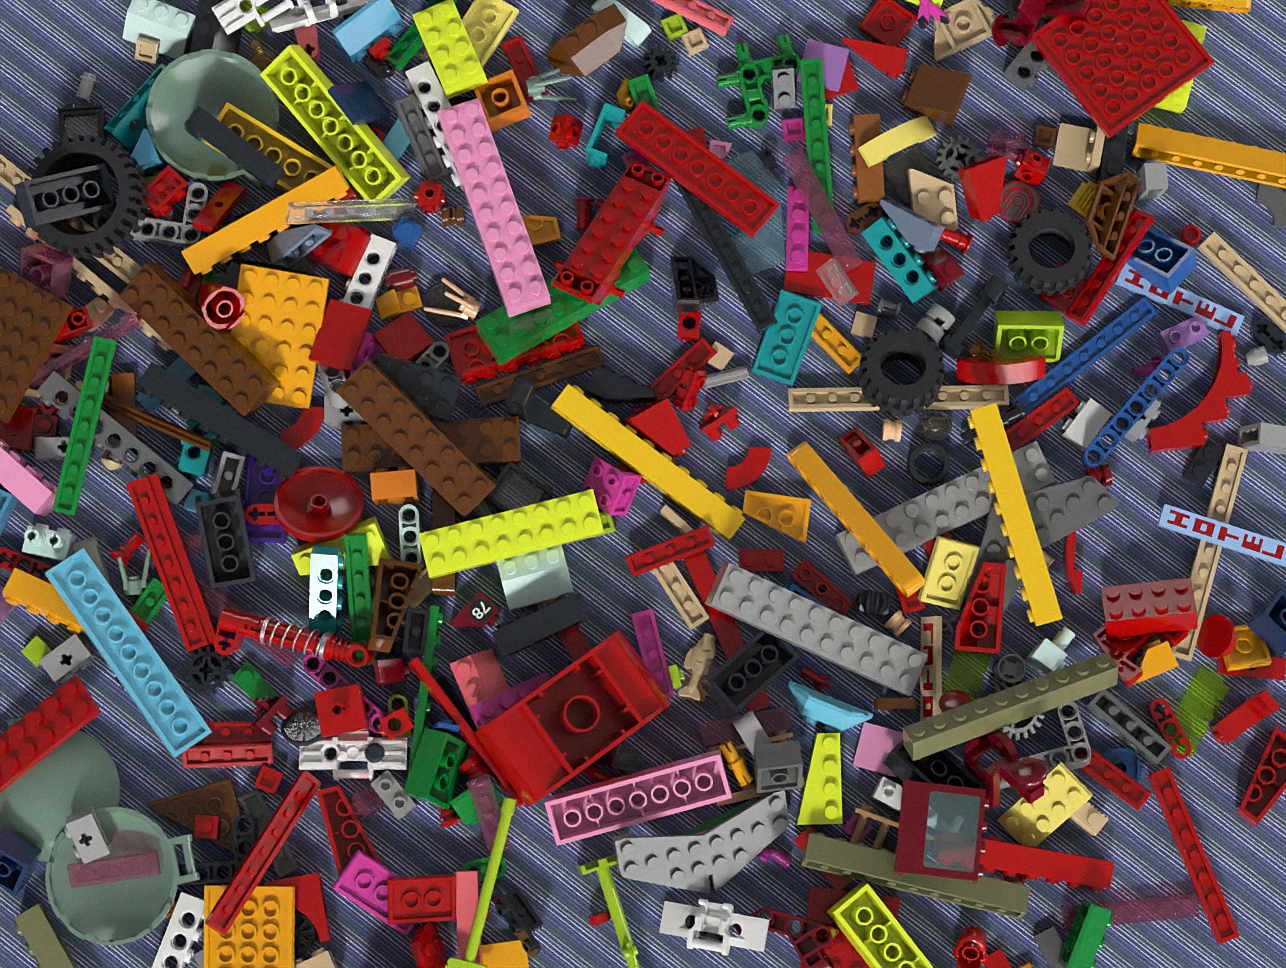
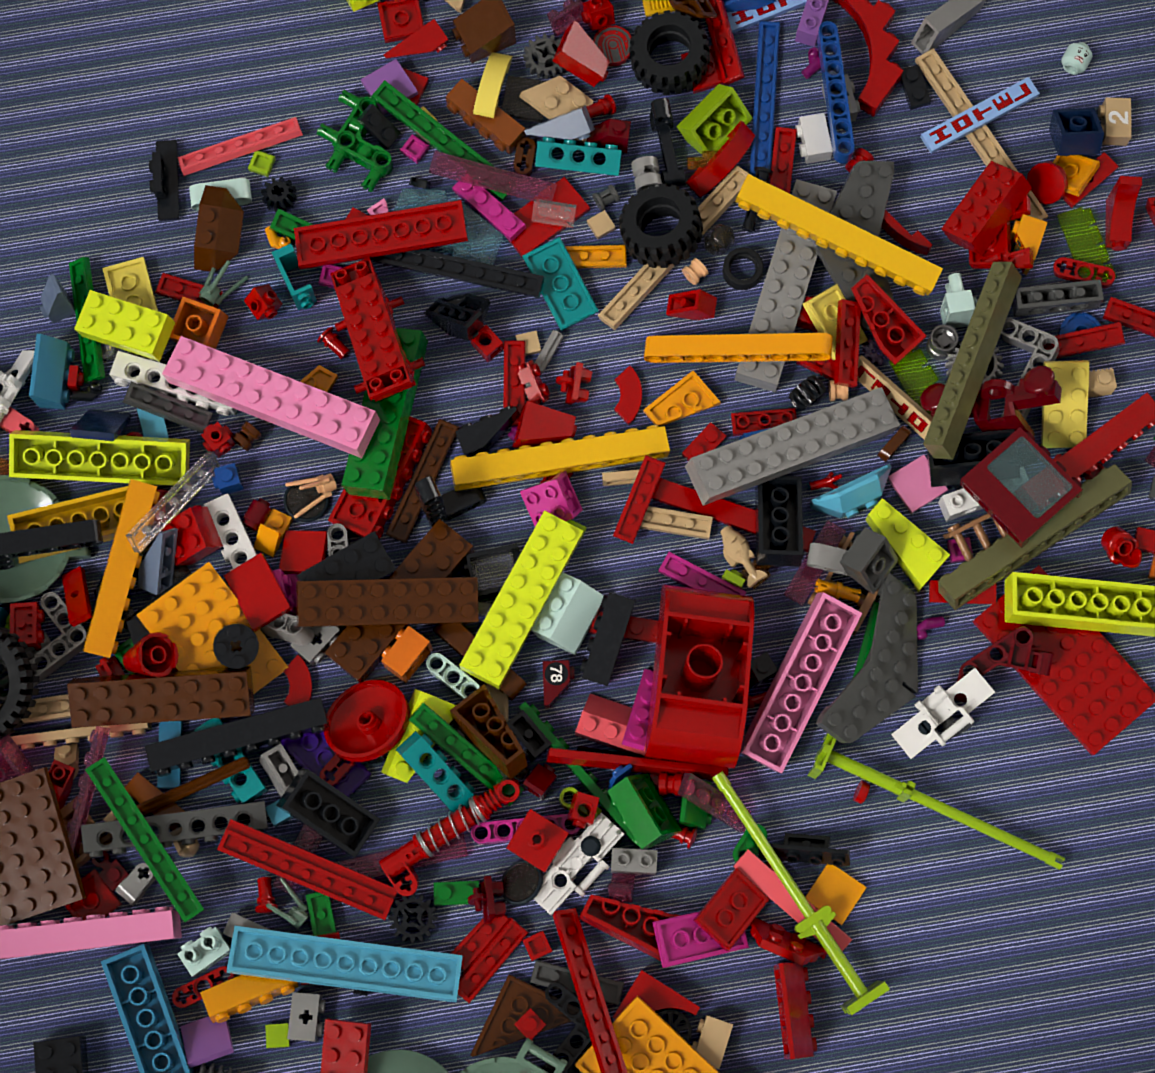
camera: 40 degrees left, 5 degrees down
tan tile [680,27,709,56] -> none
none -> black brick [213,623,259,669]
none -> red plate [834,299,861,388]

